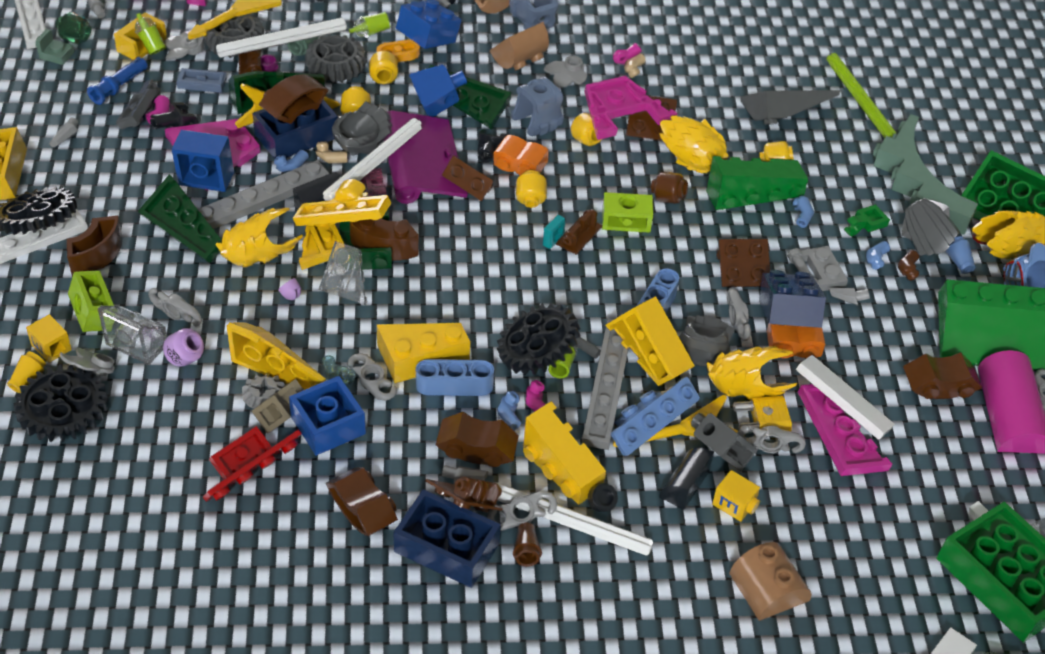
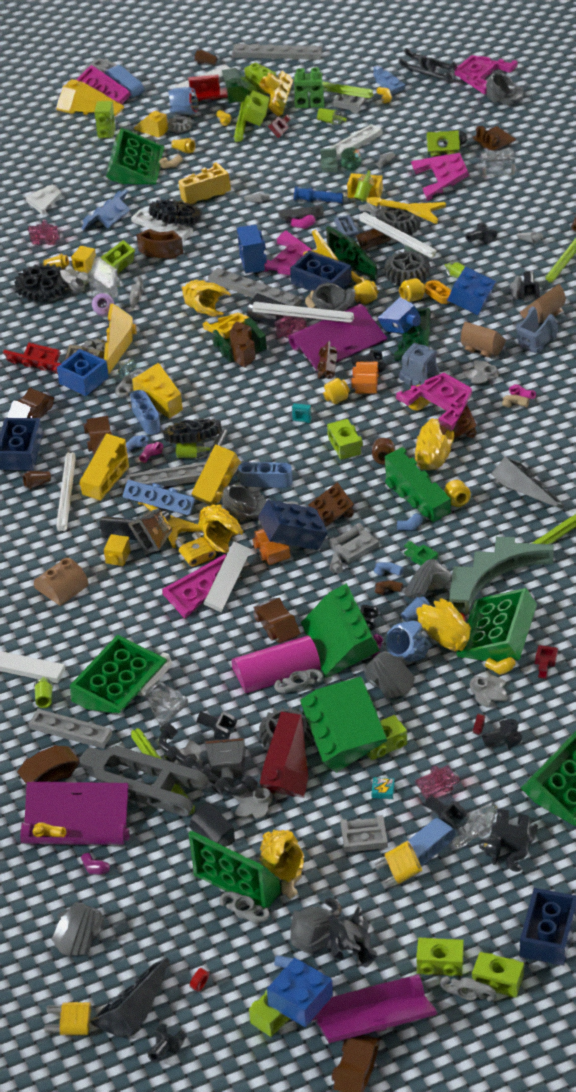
camera: 75 degrees right, 5 degrees down
dark green wing [138,174,222,264] -> none
black piece [150,102,198,130] -> none
reddish brown brick [259,74,329,124] -> none
magenta plate [260,55,279,72] -> none
medium blue arm [274,150,309,172] -> none
lavender hinge [278,278,301,300] -> none
yellow plate [293,179,391,226] -> none
clear wing [318,241,367,305] -> none
reddish brown hinge [425,477,503,513] -> none
light grey bar [442,465,488,483] -> none
light grey piece [487,491,557,531] -> none
reddish brown hinge [556,209,603,255] -> none
black tile [588,483,618,512] -> none
light grey piece [737,426,806,453] -> none

